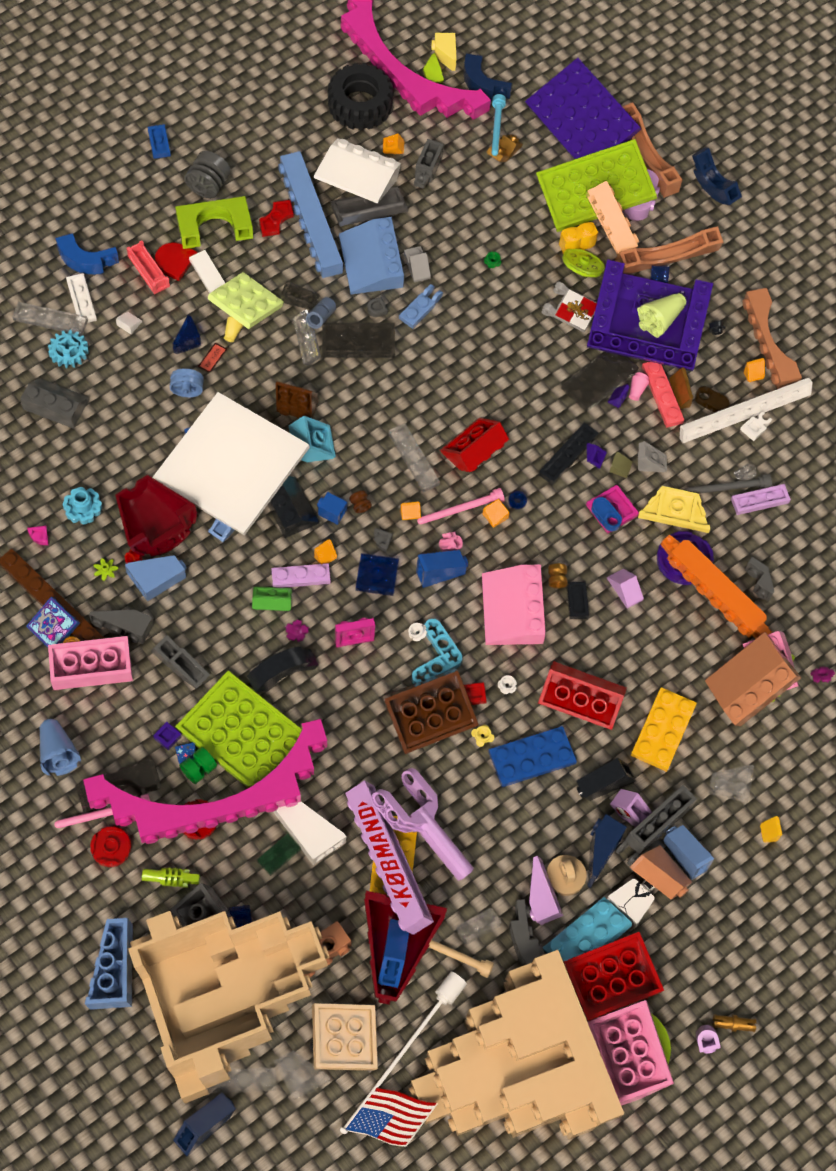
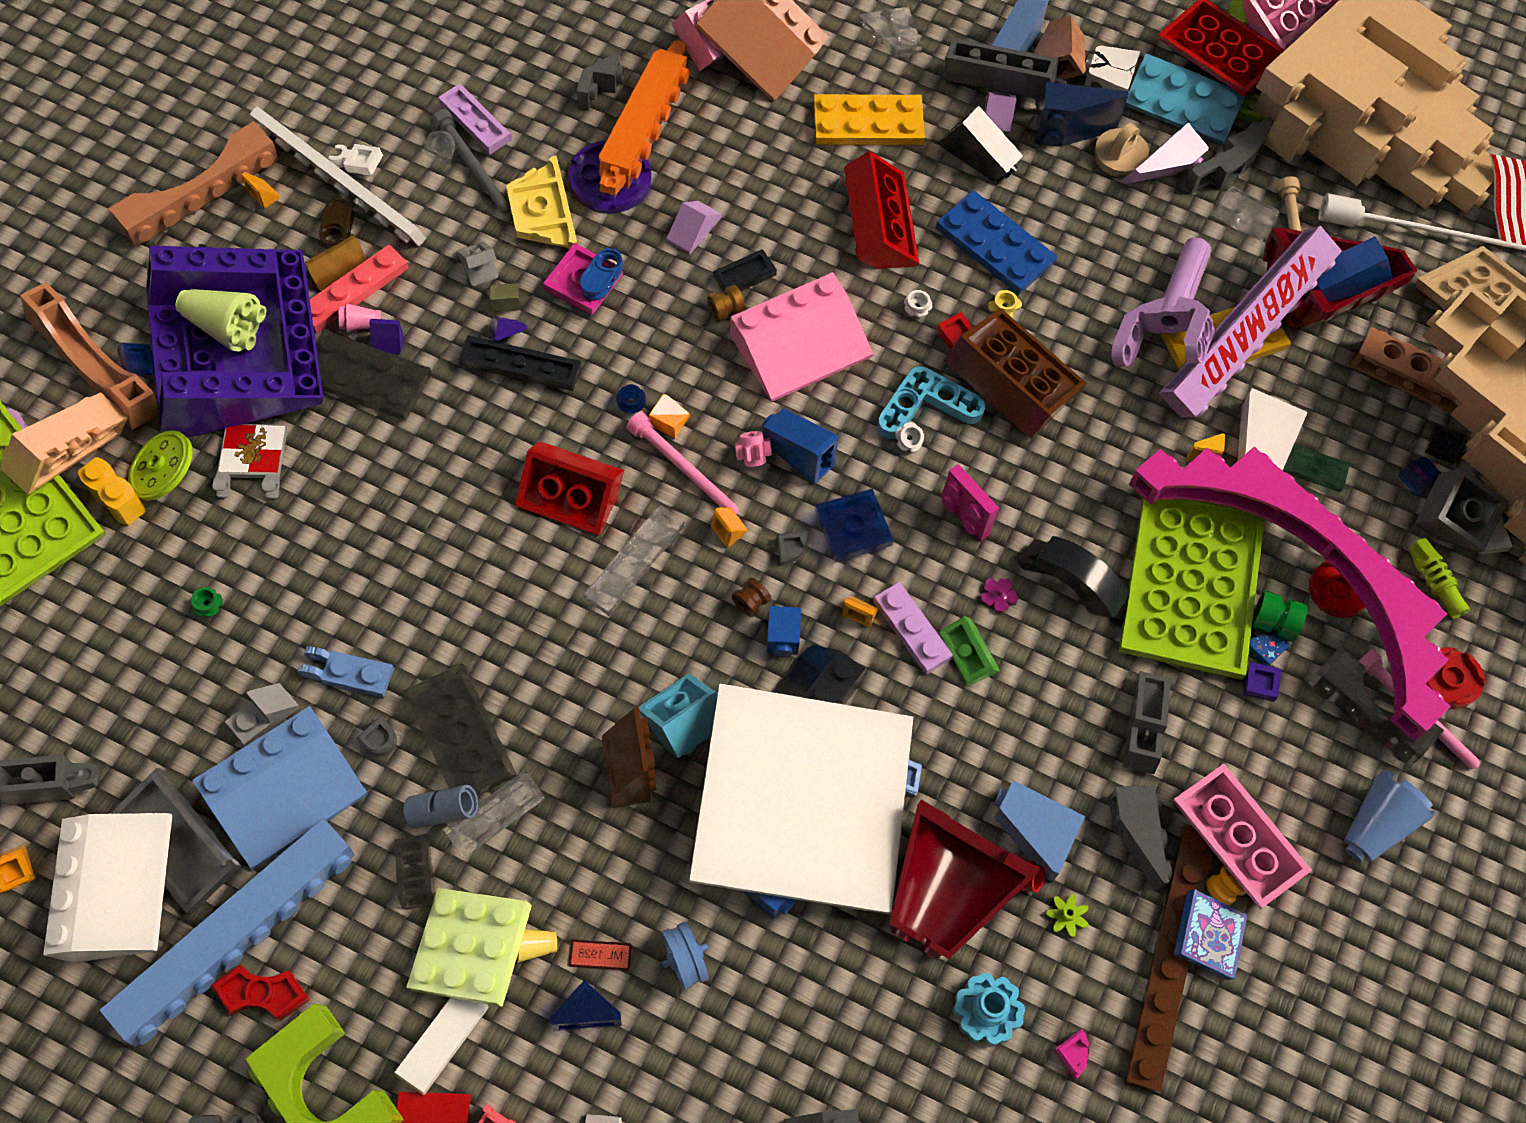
camera: 115 degrees left, 0 degrees up
none -> yellow slope [1186,433,1225,462]

